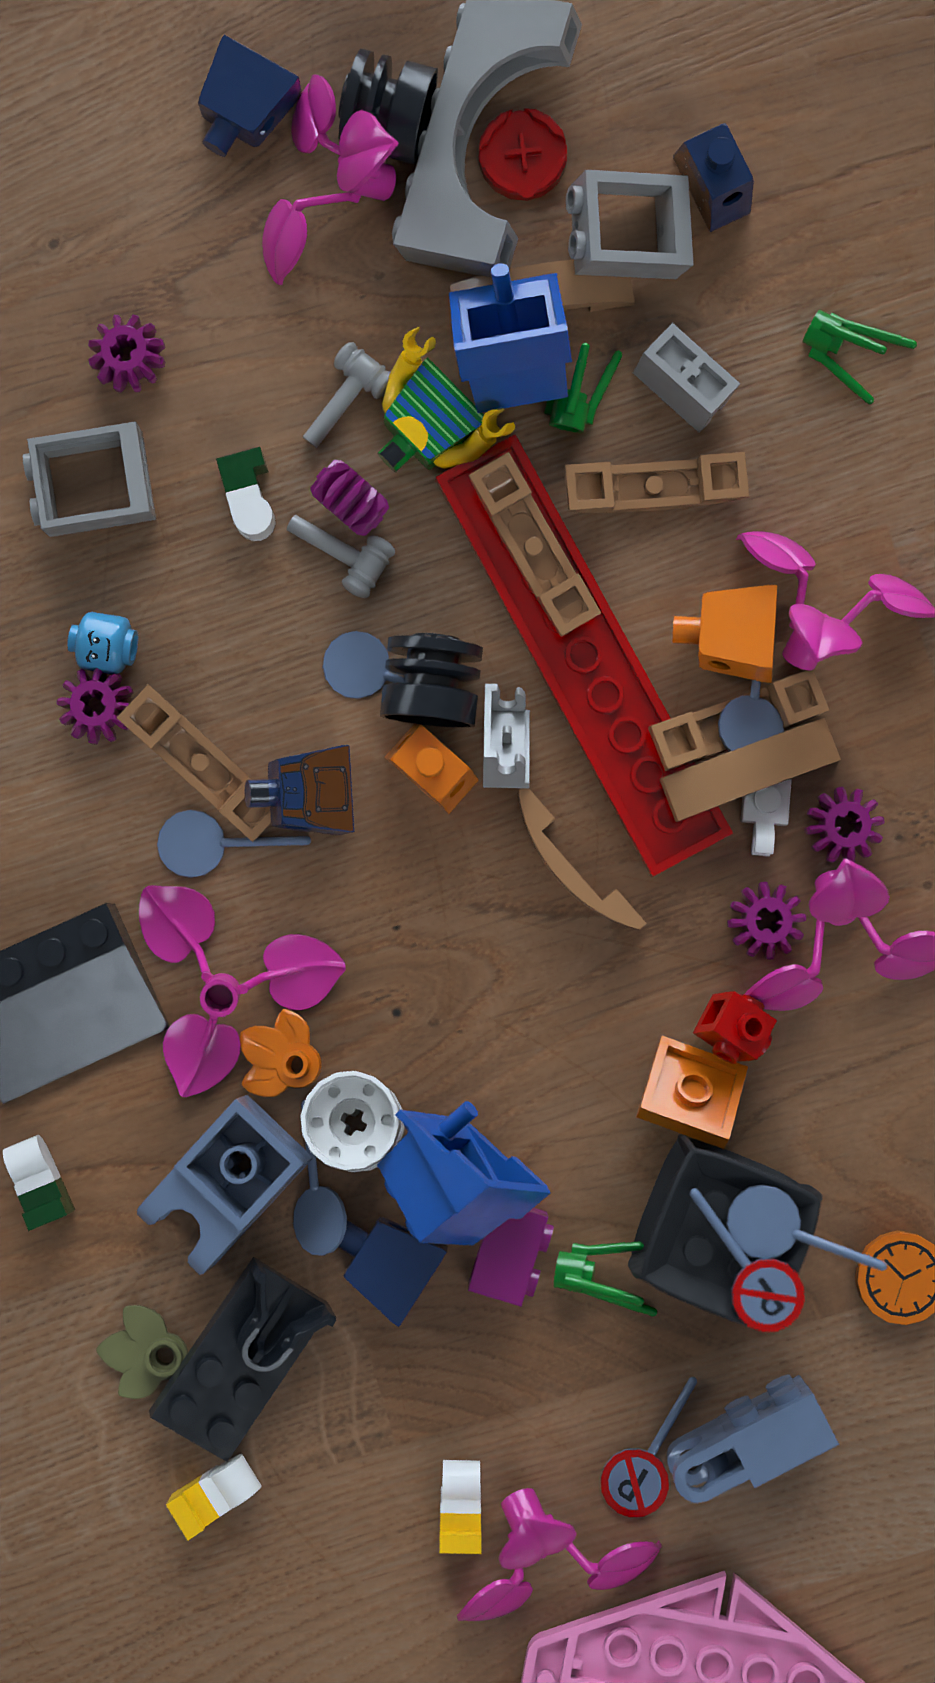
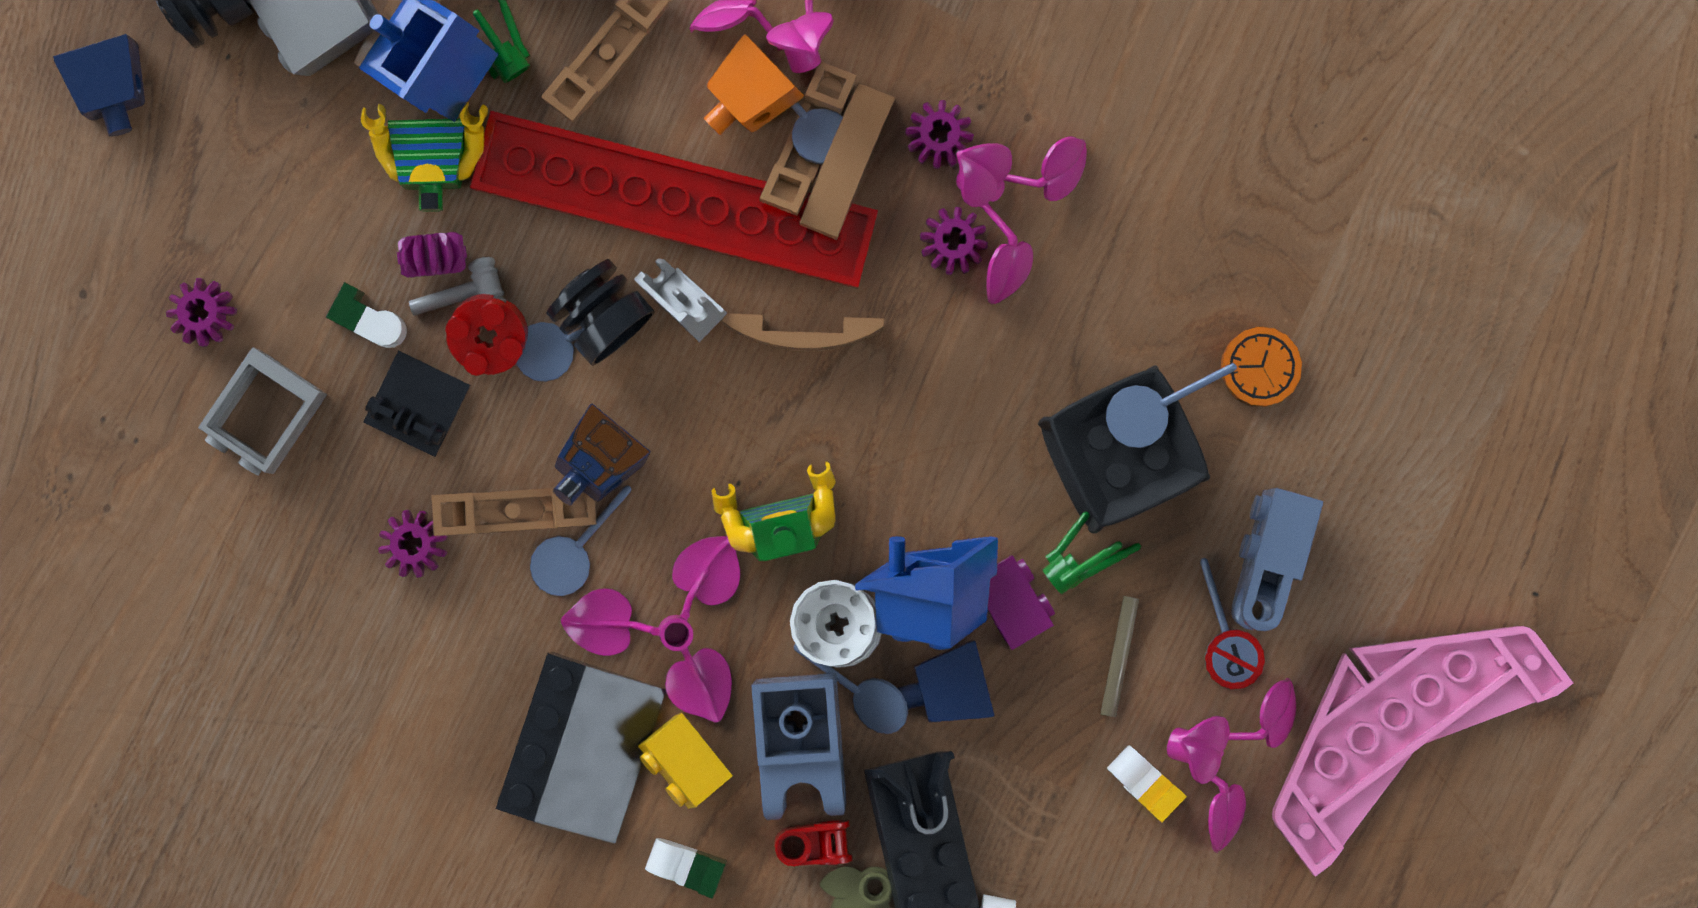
camera: 55 degrees left, 0 degrees up
dark azure head [67,612,138,674] -> none
orange plate [239,1009,322,1097] -> none
dark pink plant [262,74,398,286] -> none
light grey piece [303,342,391,448] -> none
orange torso [385,723,479,814] -> none
medium nougat slope [469,452,601,636] -> none
orange plate [636,1035,748,1149] -> none
piece [690,1189,805,1332] -> none
red brick [693,991,777,1064] -> none
white plate [740,779,792,857] -> none
none -> black hinge [363,350,471,457]
none -> red plate [445,294,528,376]
none -> yellow brick [638,713,733,809]
none -> torso [712,462,836,561]
none -> red piece [774,820,853,867]
none -> dark tan bar [1100,596,1139,717]

